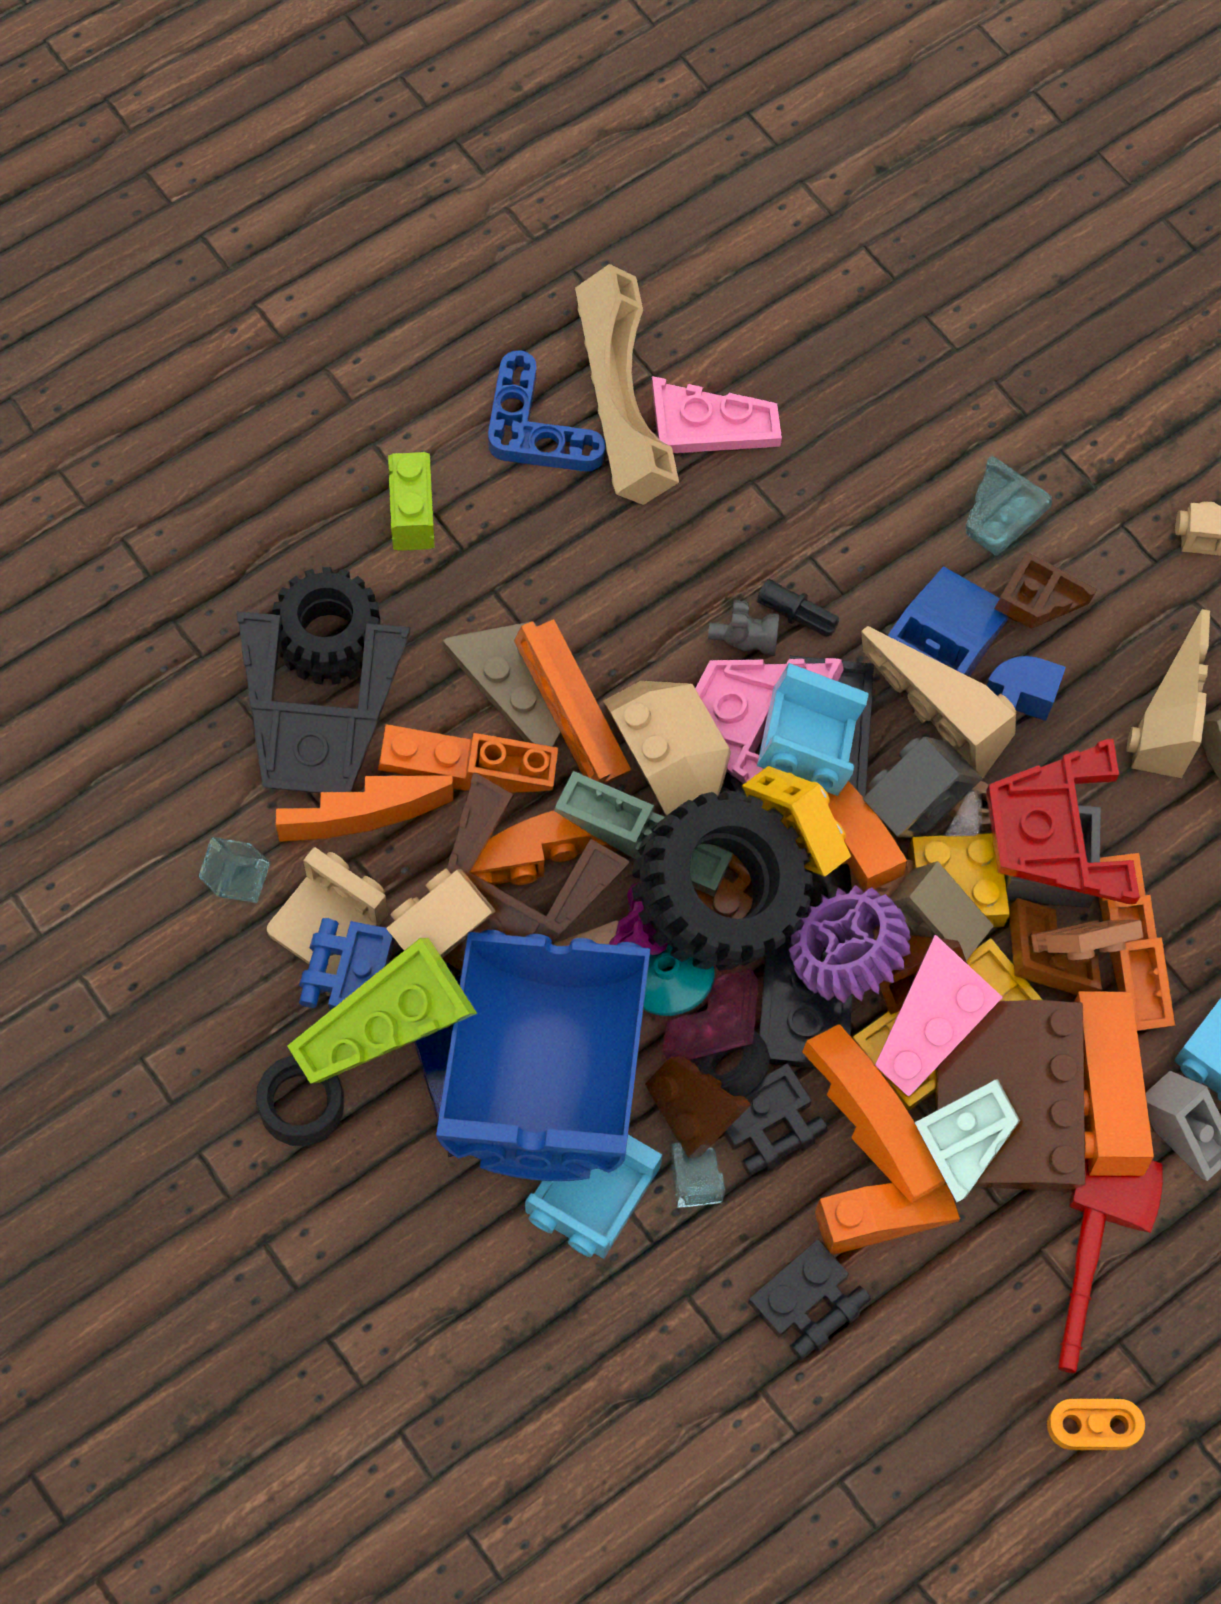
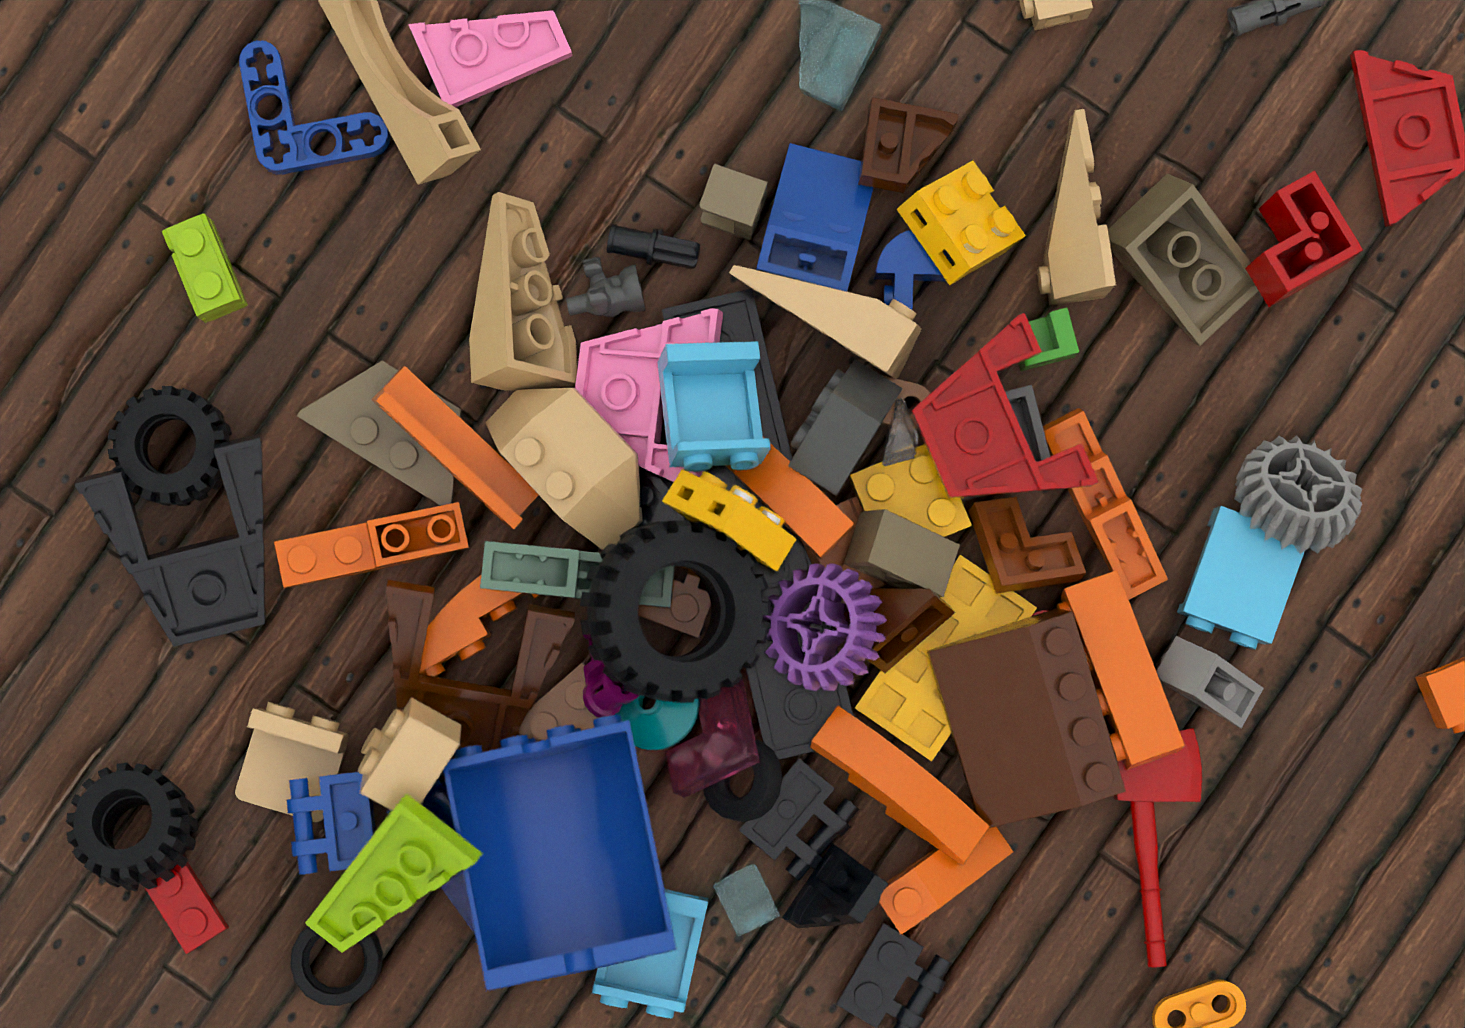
camera: 15 degrees left, 20 degrees up
clear light blue panel [199,837,270,903] -> none
orange slope [276,776,454,842] -> none
reddish brown wing [645,1056,751,1158] -> none
bright pink wing [875,935,1003,1097] -> none
light aqua wing [915,1079,1020,1202] -> none
nougat plate [1032,920,1143,960] -> none
none -> black tyre [66,763,198,891]
none -> red plate [144,855,229,954]
none -> tan wedge [469,192,577,391]
none -> dark tan panel [700,164,768,241]
none -> black wing [782,843,889,928]
none -> yellow piece [897,161,1026,285]
none -> bright green panel [1019,308,1079,371]

